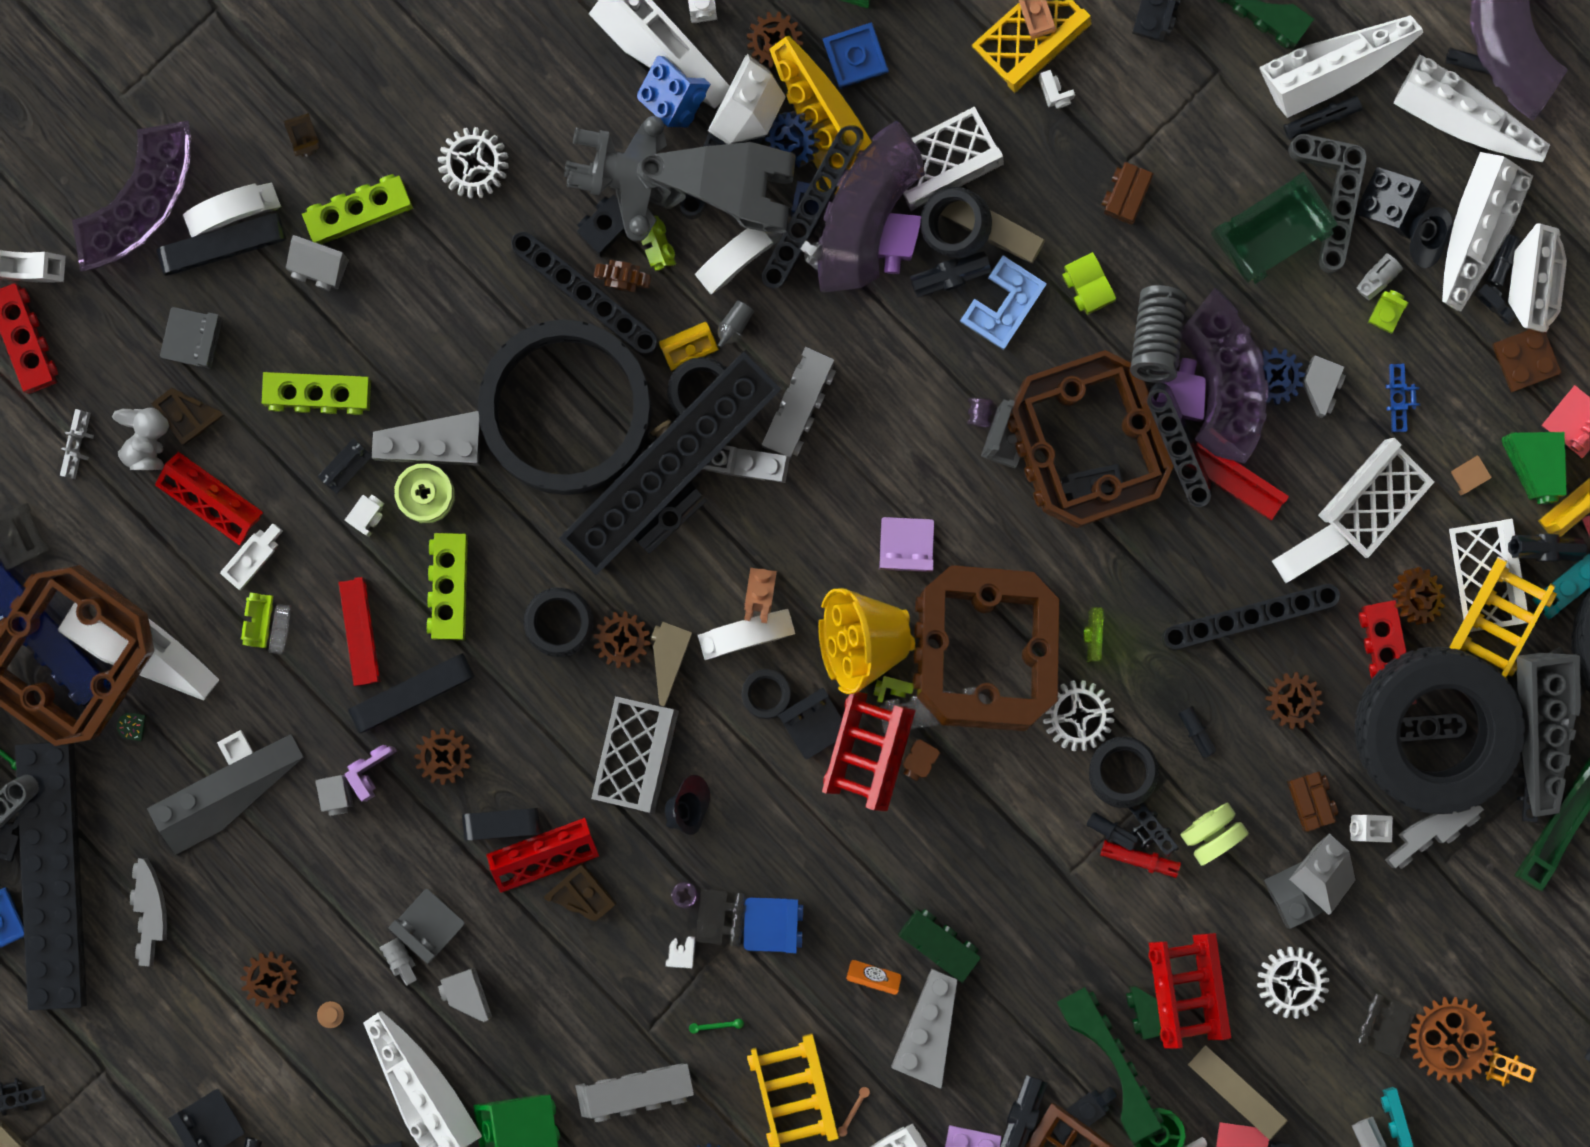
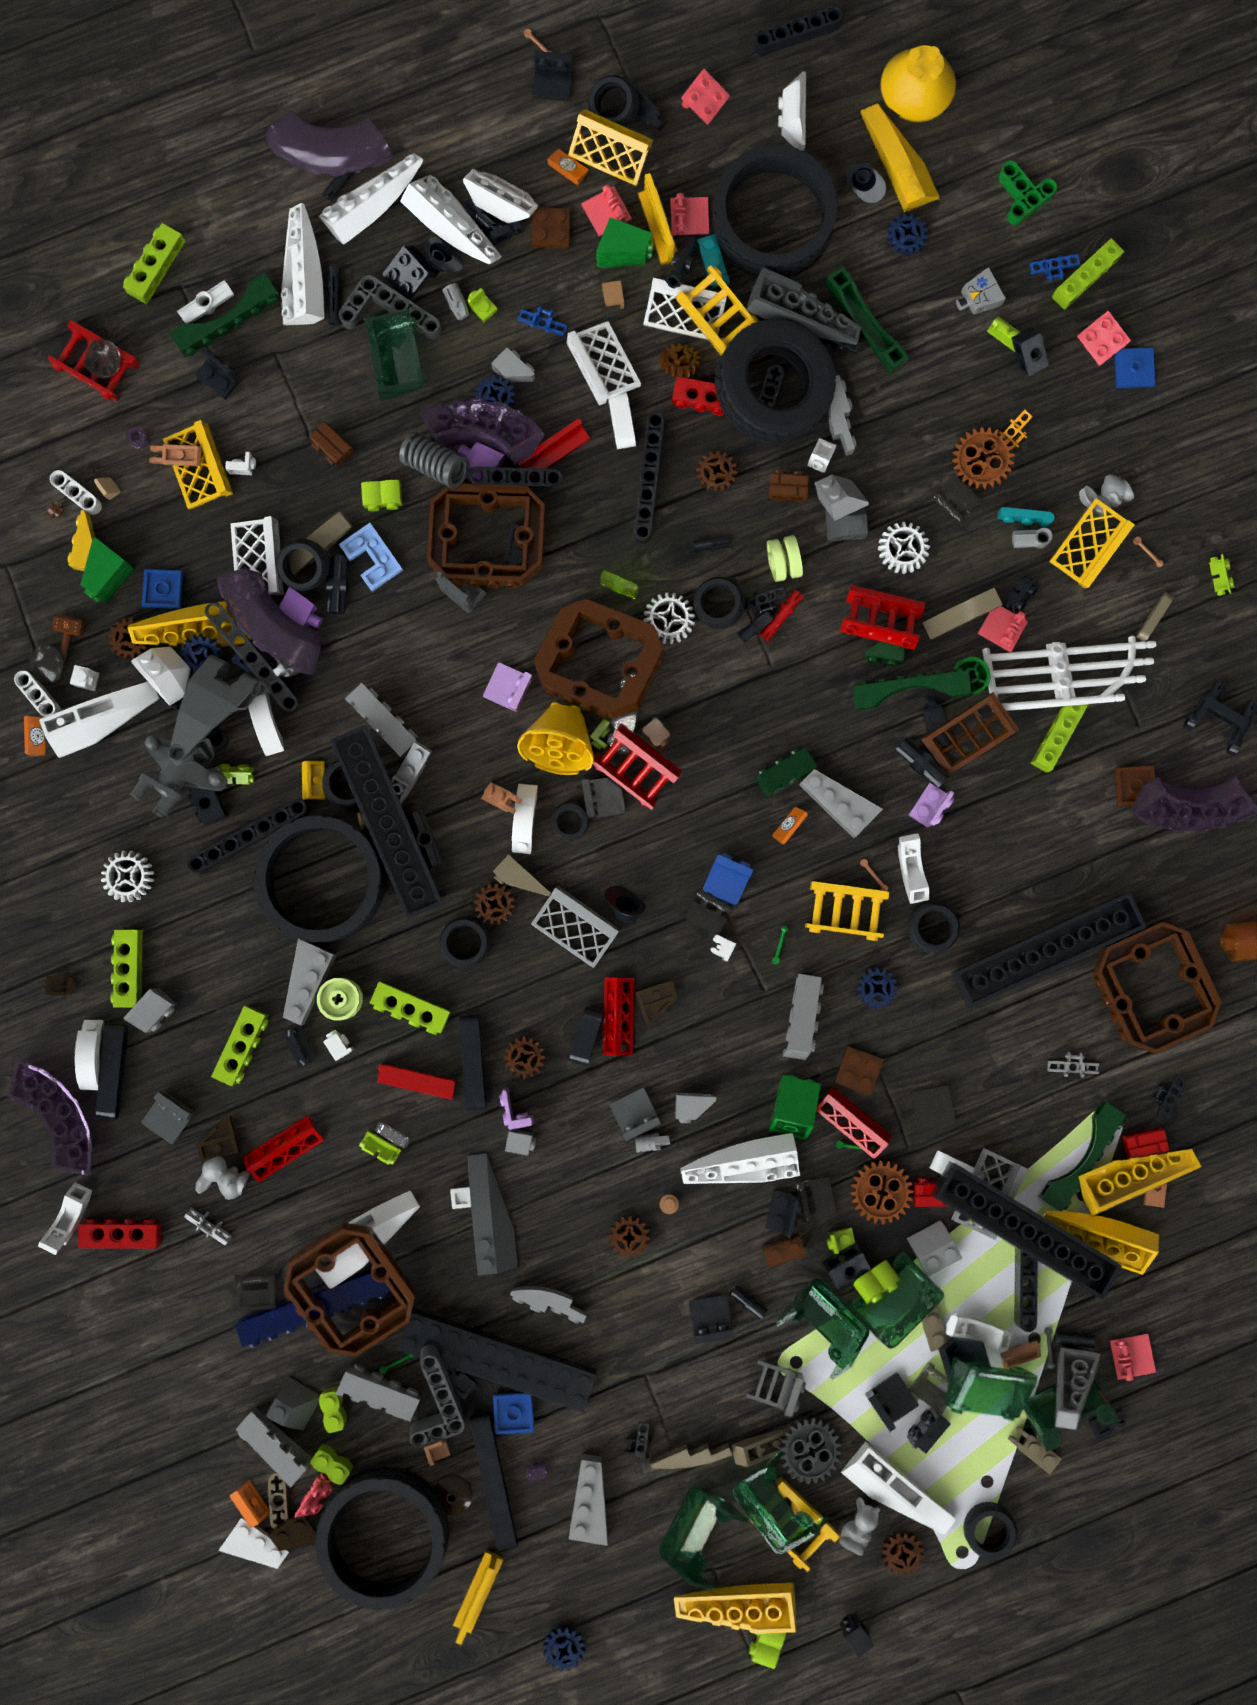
camera: 65 degrees left, 0 degrees up
dark green tile [117,713,146,741] -> none
white hinge [220,524,283,590] -> none
reddish brown gear [594,260,651,293] -> none
blue bracket [637,56,711,127] -> none
clear purple bush [672,882,698,908] -> none
dark grey piece [717,300,755,348] -> none
clear purple bush [967,398,994,427] -> none

